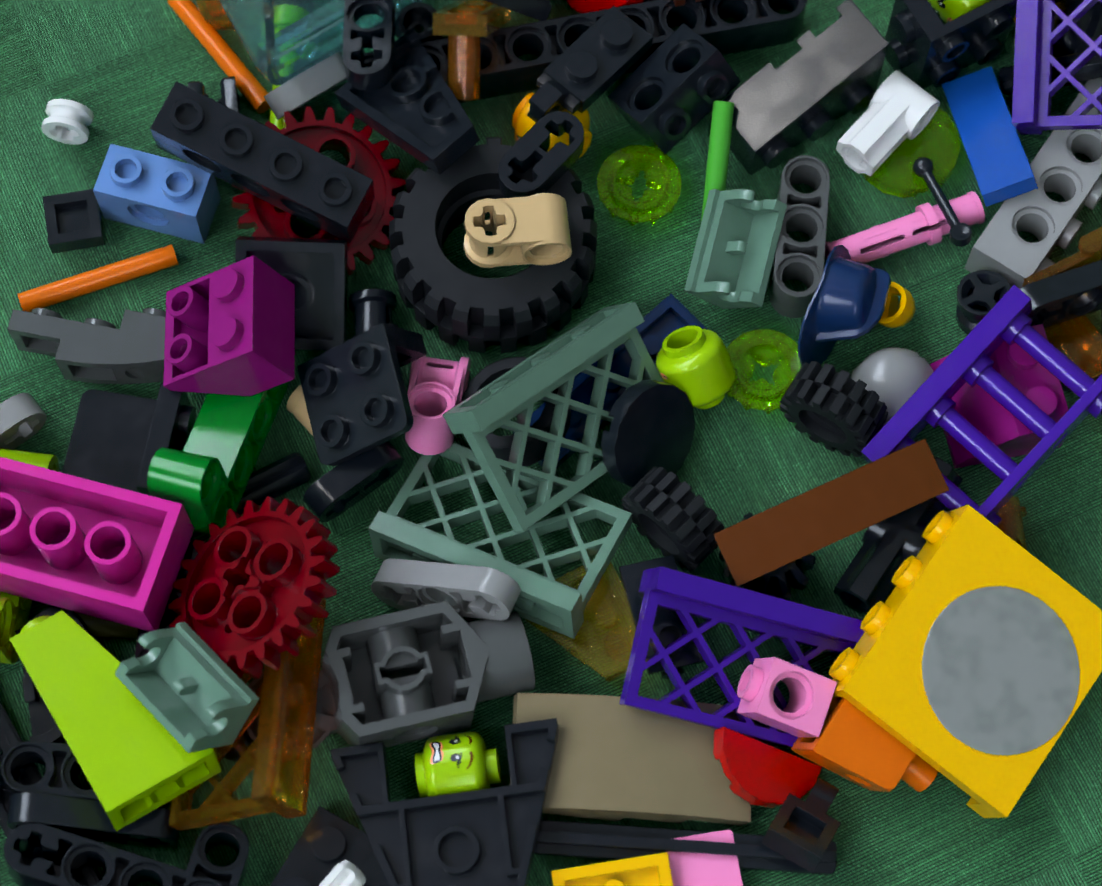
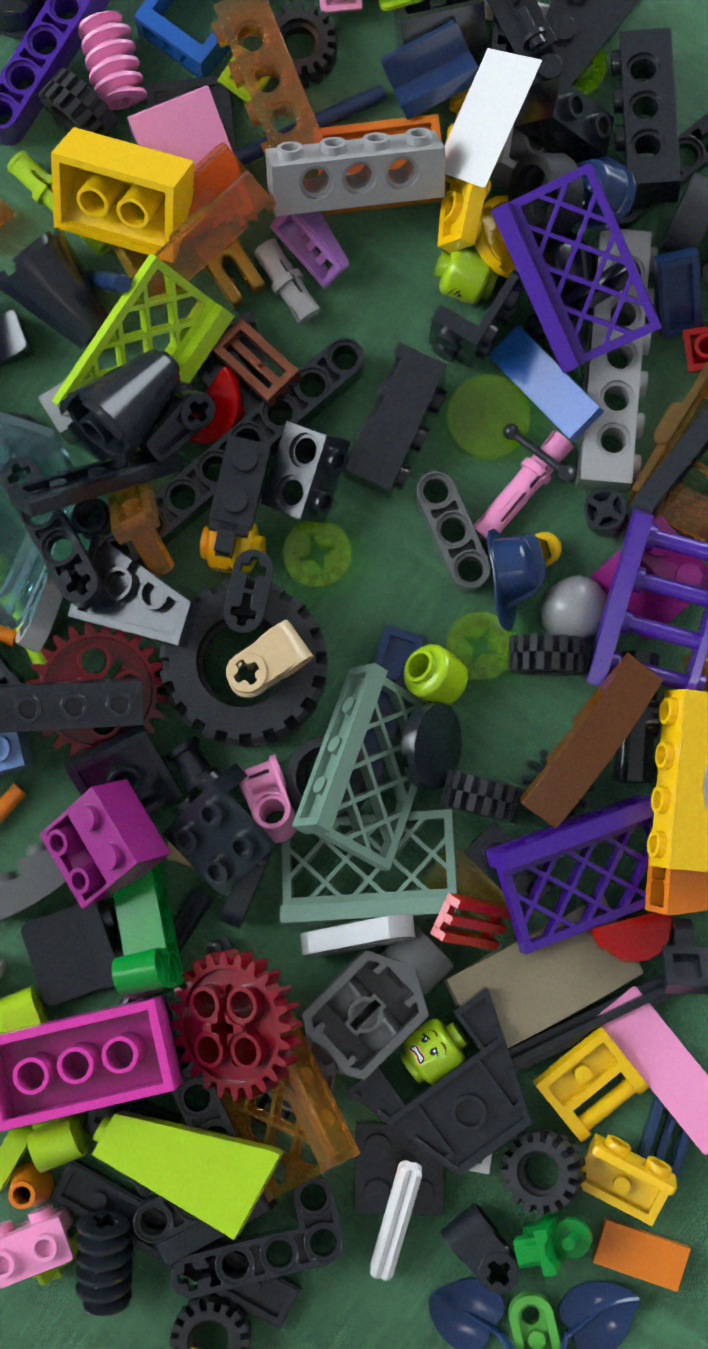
camera: 25 degrees left, 15 degrees up
sand green hinge [115,622,260,753] -> none
sand green hinge [684,189,787,309] -> none
bright green bar [700,101,735,226] -> none
bright pink brick [736,657,837,737] -> none
white piece [836,70,940,176] -> none
none -> red tile [430,893,511,950]

